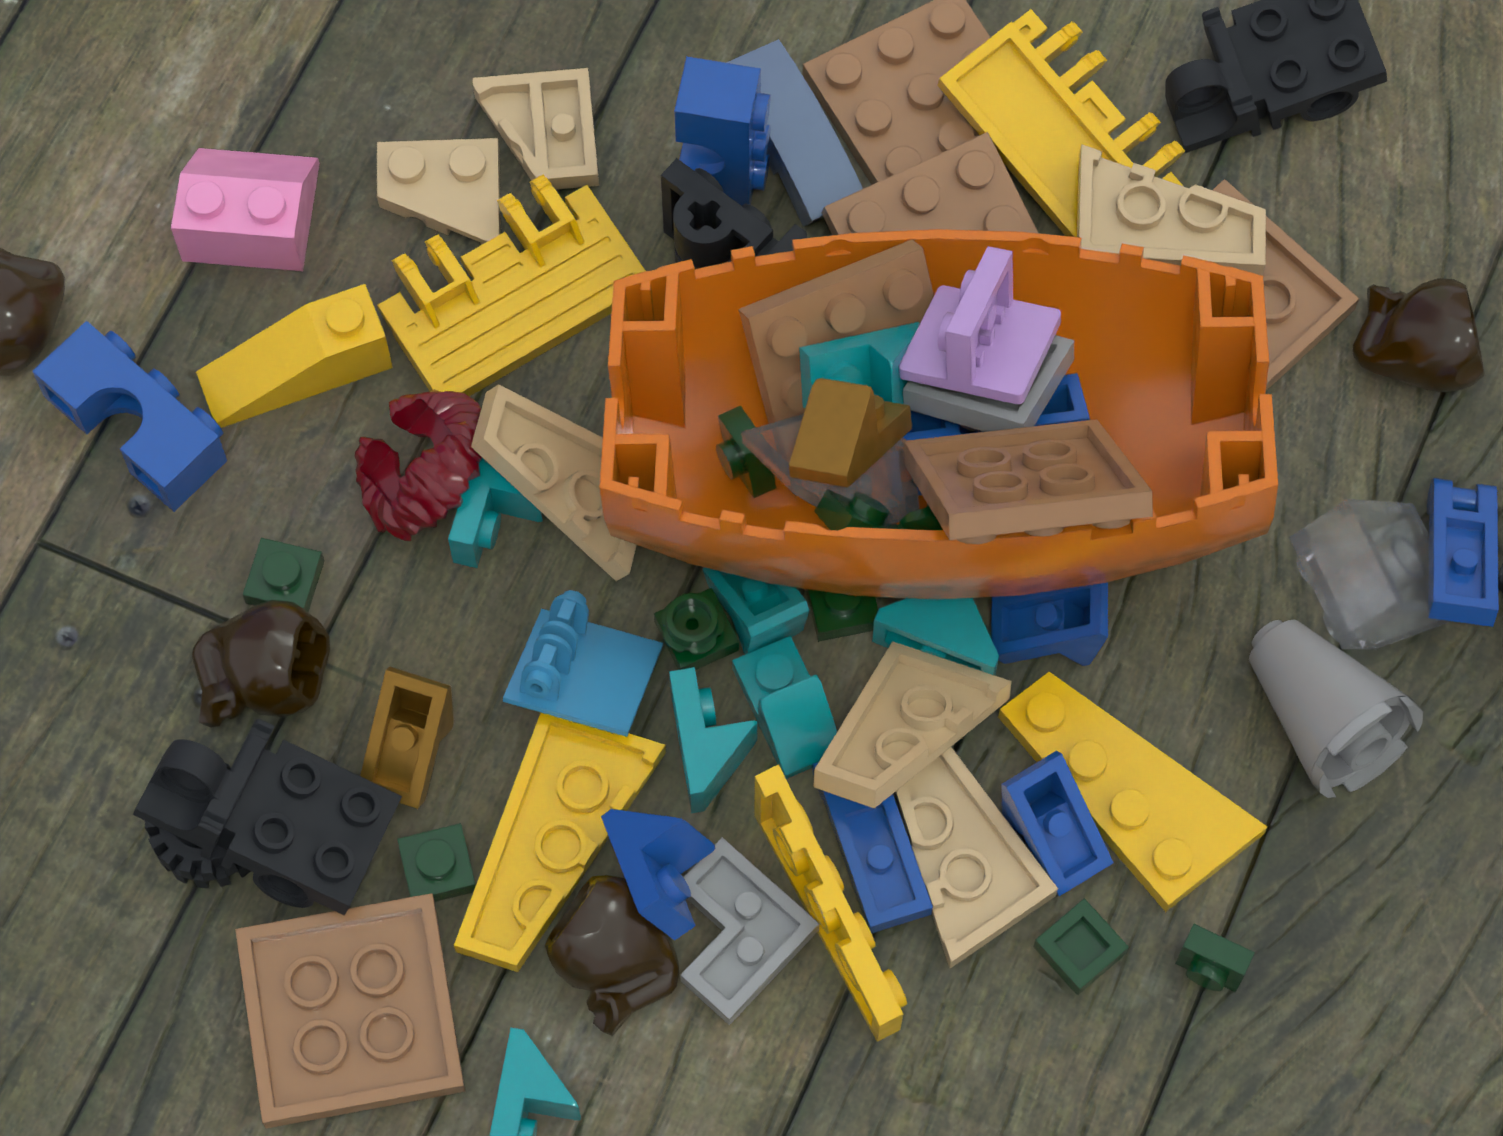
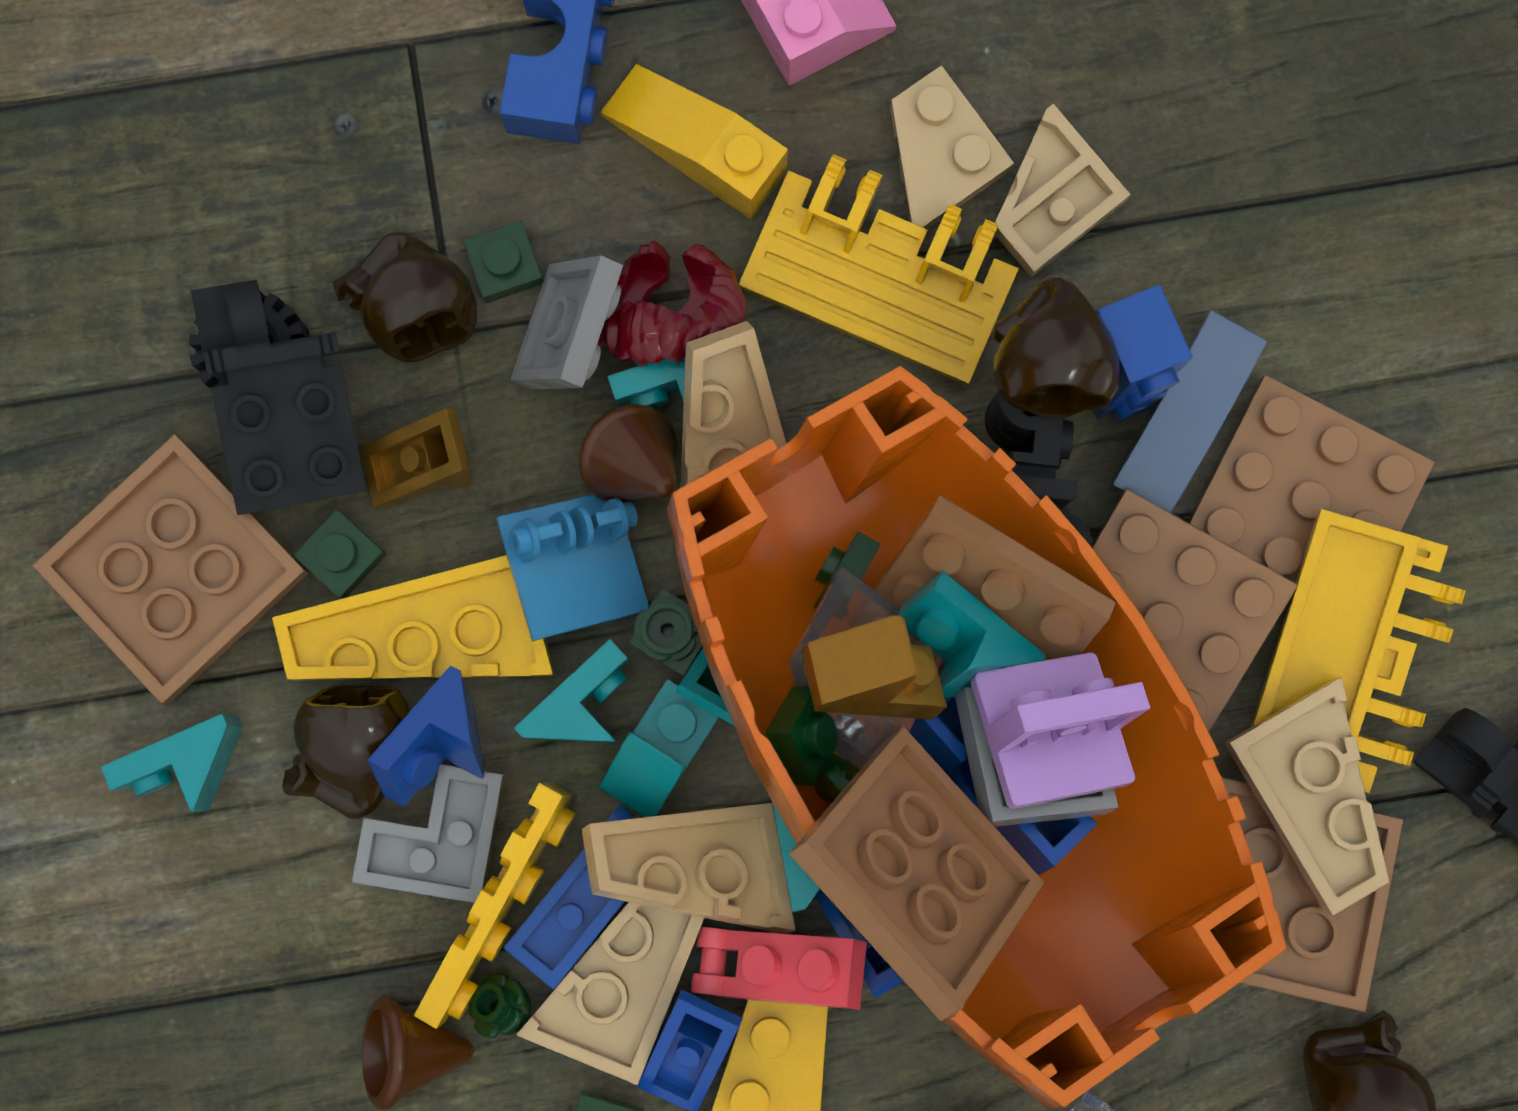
camera: 55 degrees right, 15 degrees up
none -> reddish brown hat [362,995,474,1111]
none -> dark green plate [469,973,531,1039]
none -> light grey plate [510,255,623,390]
none -> reddish brown hat [579,404,678,503]
none -> coral plate [690,927,867,1010]
none -> dark brown piece [993,276,1121,418]

